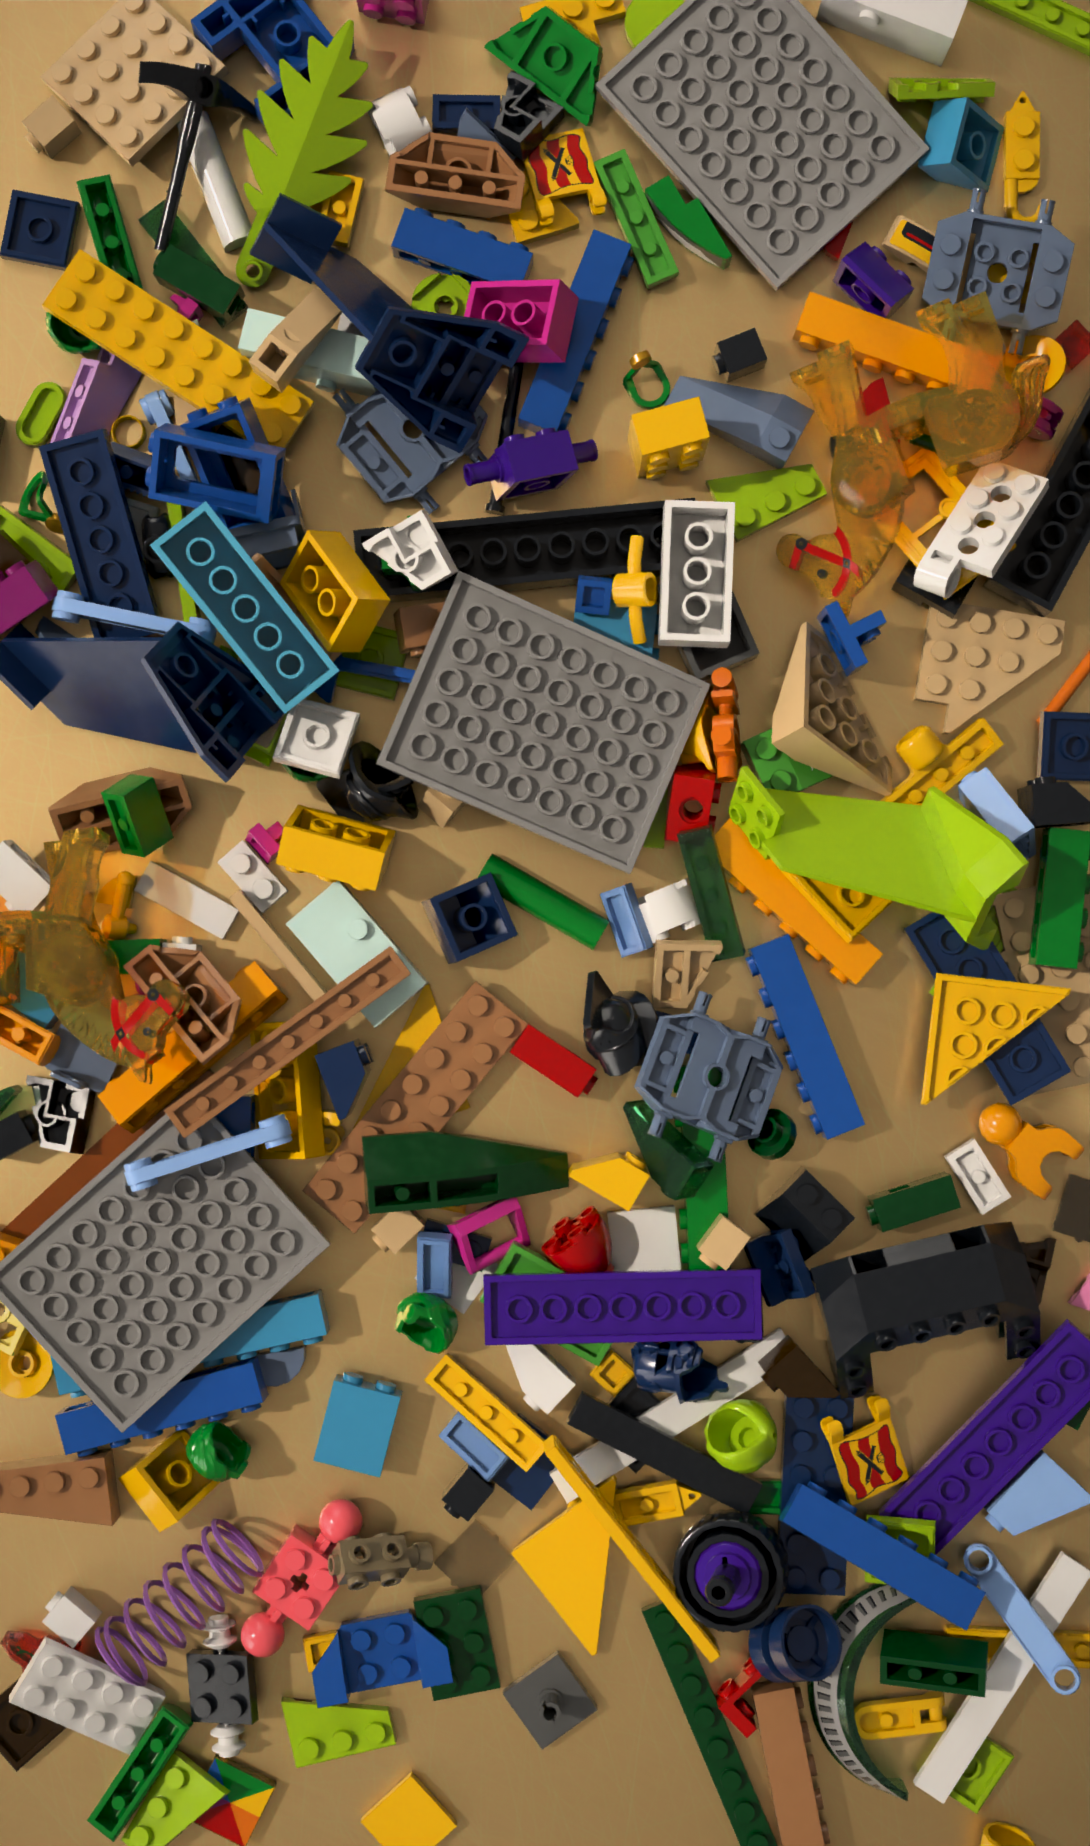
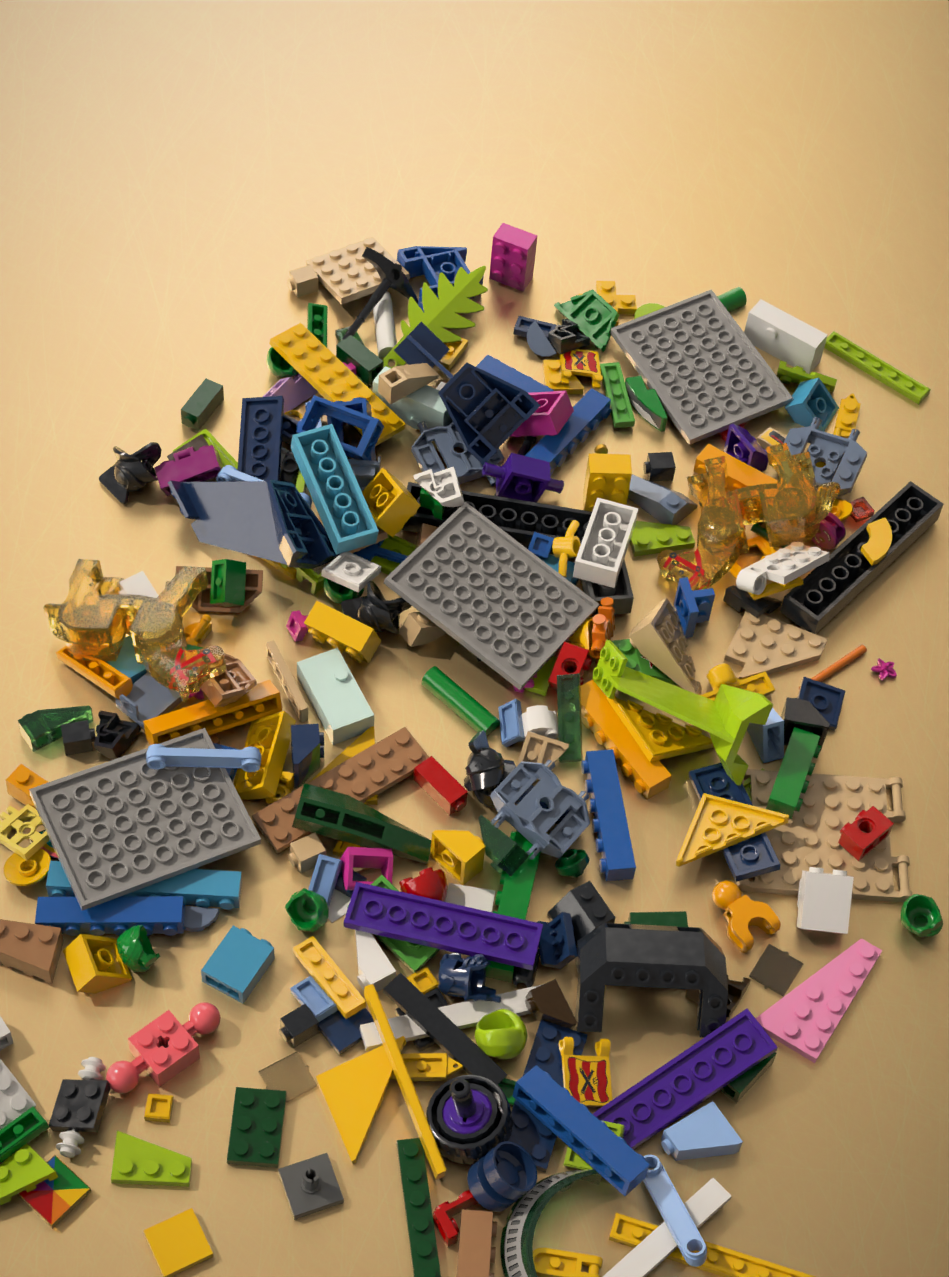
camera: 10 degrees right, 35 degrees down
dark blue tile [0,189,81,271] -> none
lime tile [15,382,67,448] -> none
green piece [18,471,63,533] -> none
medium lavender piece [95,1518,264,1686] -> none
tile [134,861,239,940] -> none
medium nougat plate [164,946,411,1138] -> none
white plate [217,840,288,913] -> none
blue piece [312,1609,453,1708] -> none
dark tan brick [328,1532,433,1590] -> none
white cylinder [368,86,432,157] -> none
medium nougat wedge [385,132,525,218] -> none
dark blue slope [421,872,518,964] -> none
tan brick [696,1213,751,1271] -> none
dark green brick [880,1629,988,1697] -> none
white plate [944,1138,1011,1215] -> none

